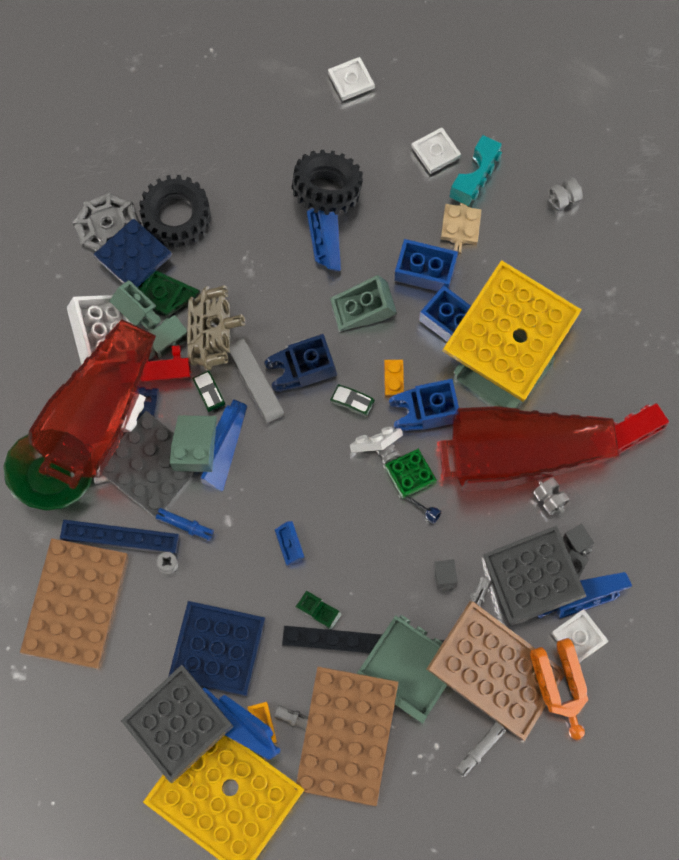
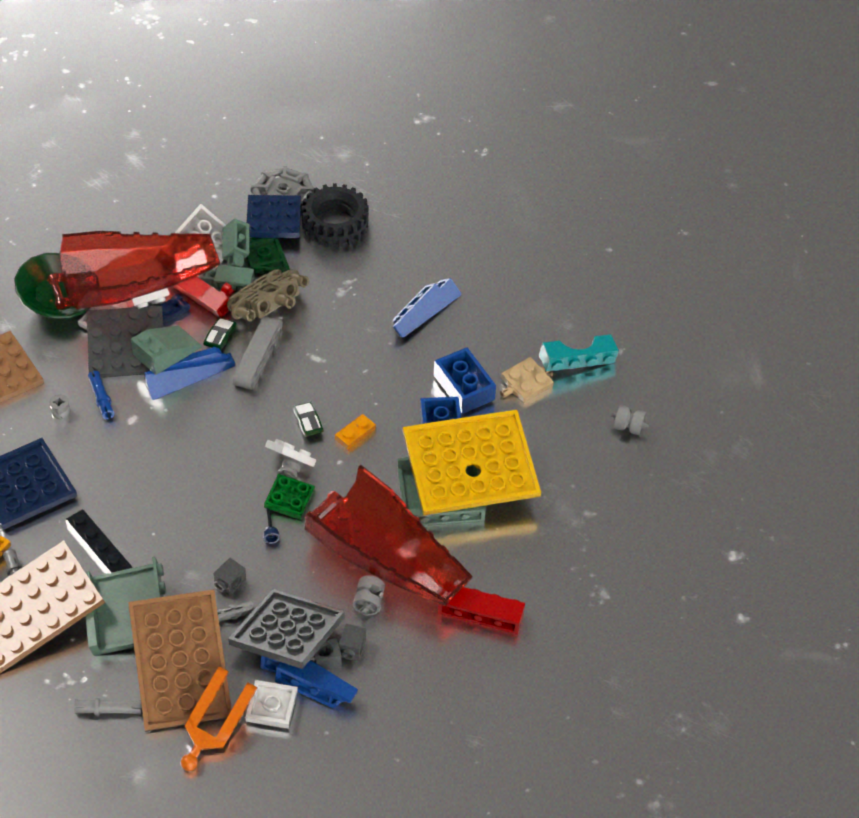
camera: 40 degrees right, 20 degrees down
dark blue plate [60,519,179,555] -> none
dark blue brick [264,334,337,391] -> none
blue plate [274,521,305,566] -> none
black tyre [291,150,363,215] -> none
dark green slope [295,591,342,630] -> none
white plate [328,57,375,101] -> none
sand green slope [330,275,397,331] -> none
blue brick [389,379,461,431] -> none
white plate [411,127,461,174] -> none

